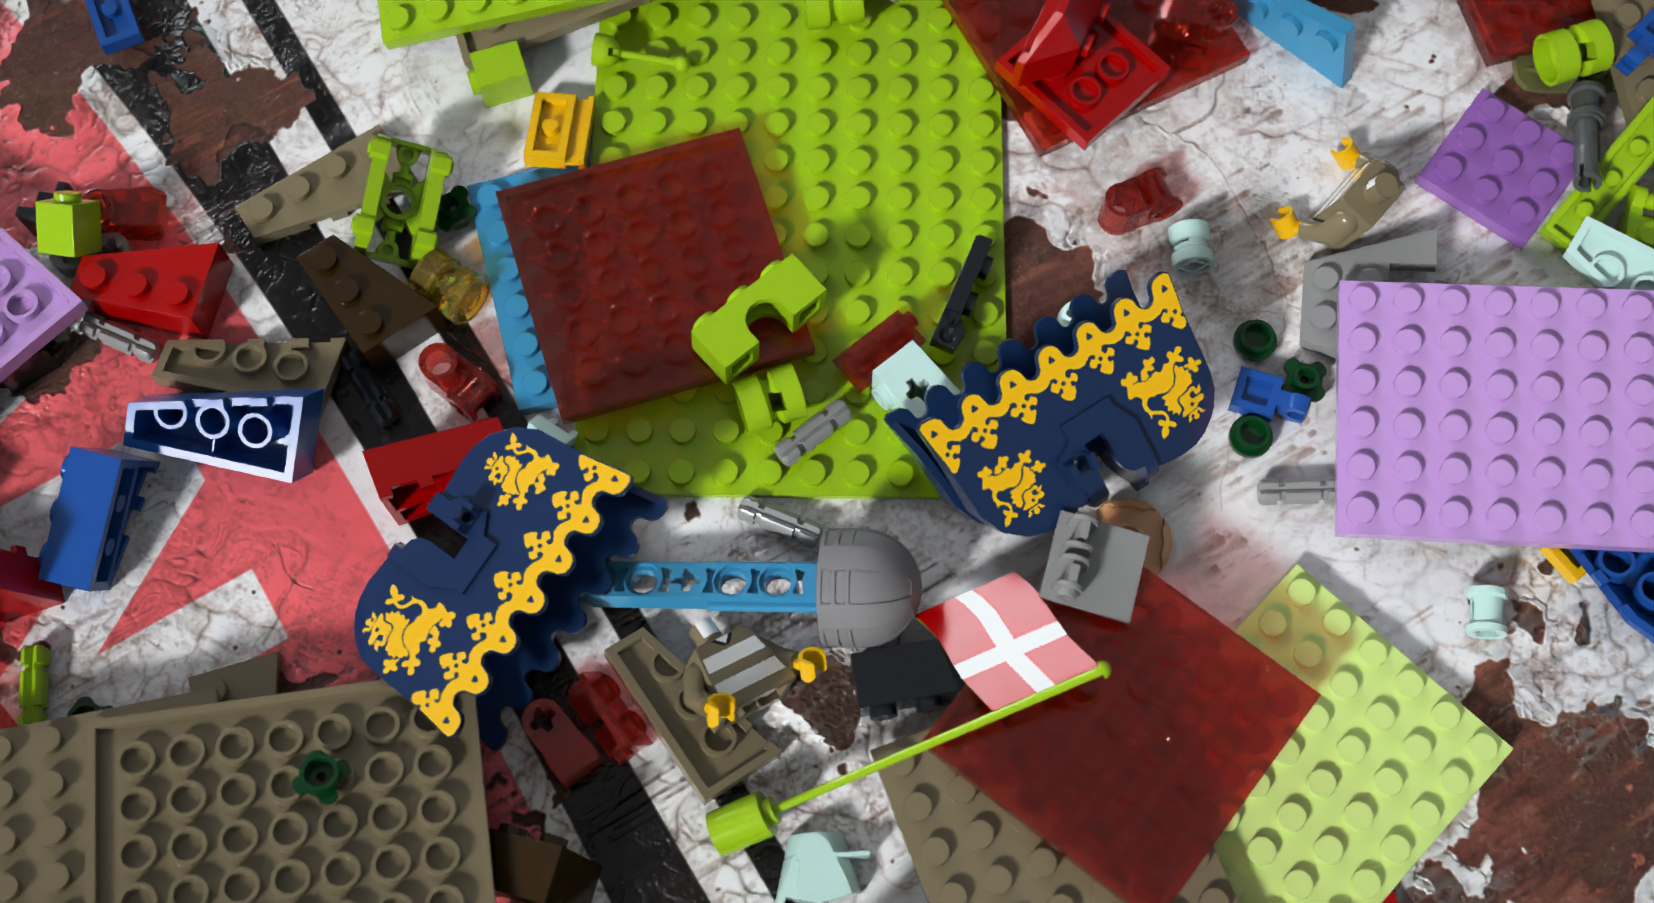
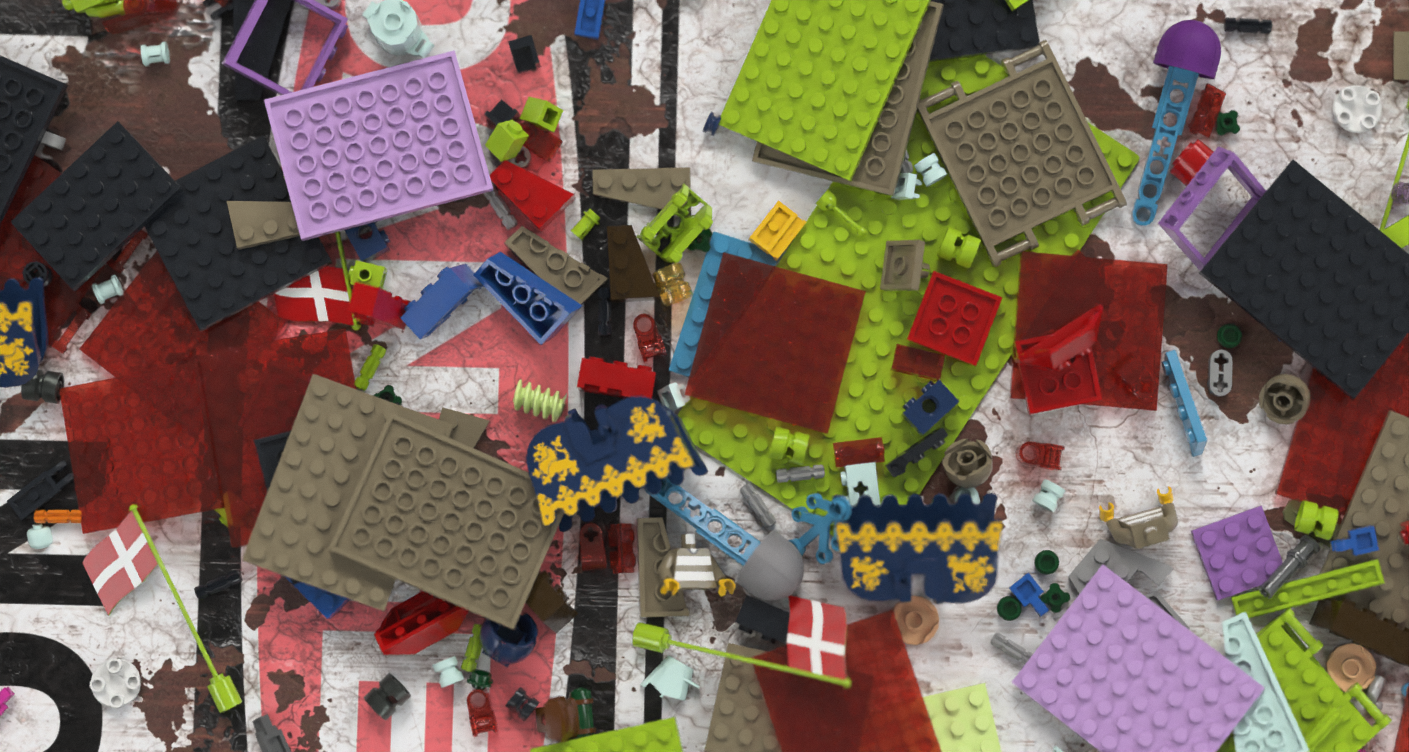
camera: 35 degrees right, 15 degrees up
dark green plate [292,750,351,805] -> none
lime brick [466,40,533,108] -> none
lime arch [691,253,827,385] -> none
light grey hinge [1039,507,1150,624] -> none
none -> black panel [508,35,541,73]
none -> yellowish green piece [513,379,567,422]
none -> lime brick [519,97,563,132]
none -> lime pin [570,209,600,240]
none -> dark blue bush [703,112,721,136]
none -> dark azure plant [788,493,851,564]
none -> dark tan tile [880,240,930,291]
none -> clear red hinge [890,344,945,381]
none -> dark blue brick [901,380,959,436]
none -> red plate [907,271,1003,367]
none -> dark tan cylinder [942,439,993,488]

